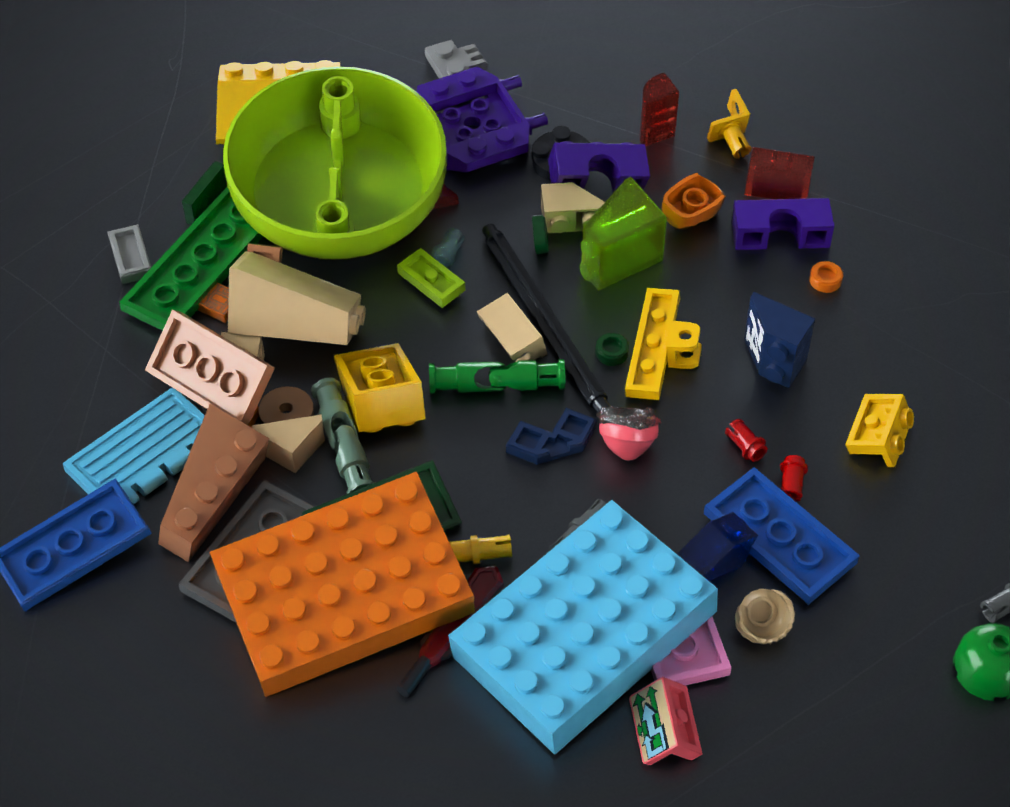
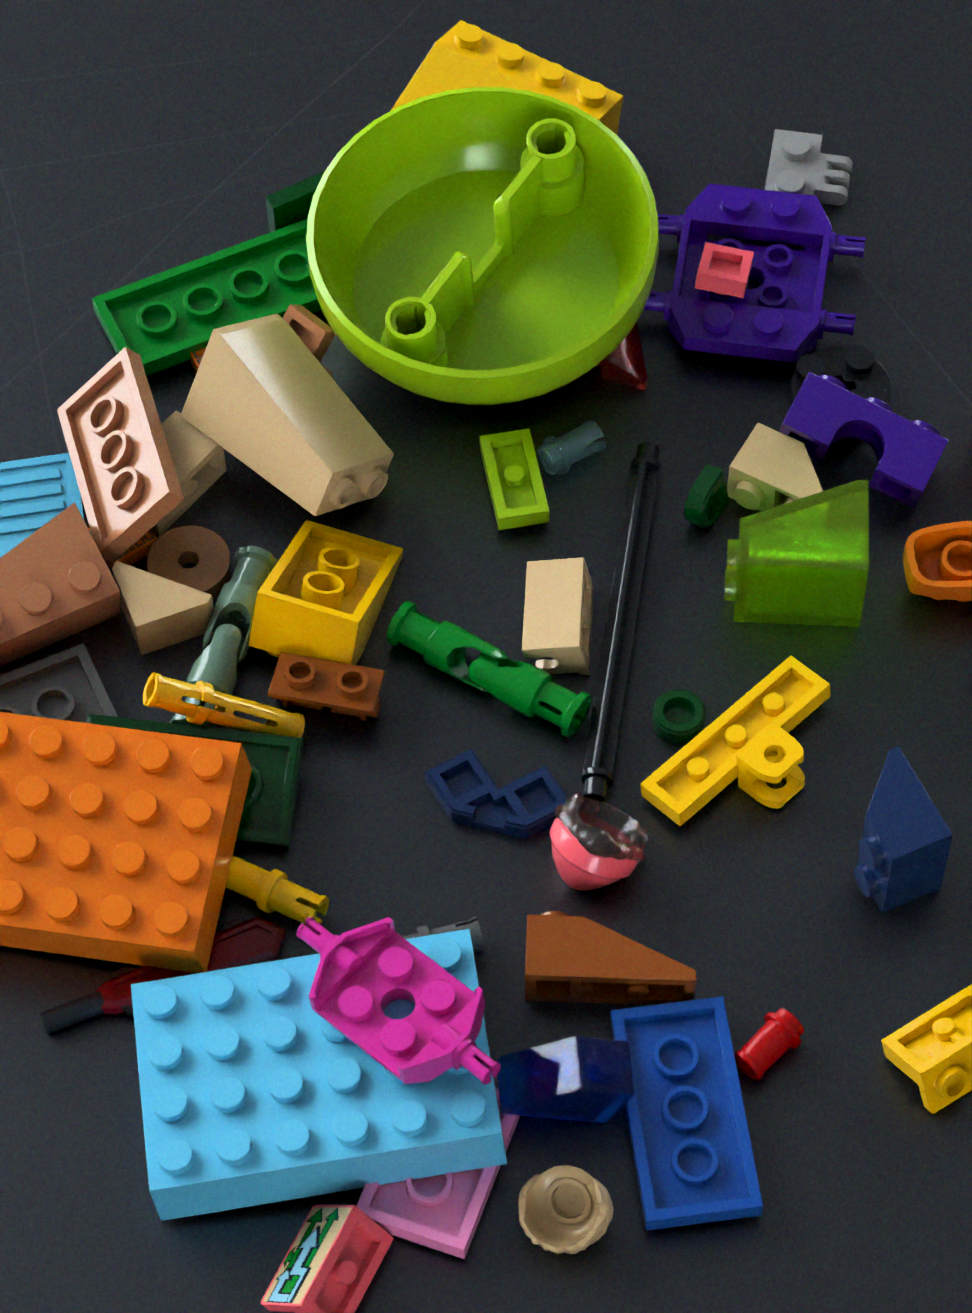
camera: 35 degrees right, 5 degrees up
light grey tile [107,224,151,284] -> none
red pin [725,419,768,462] -> none
none -> yellow pin [143,672,305,738]
none -> dark orange hinge [268,652,385,721]
none -> dark pink plate [296,917,501,1085]
none -> dark orange slope [525,911,696,1005]
none -> coral plate [695,242,754,298]

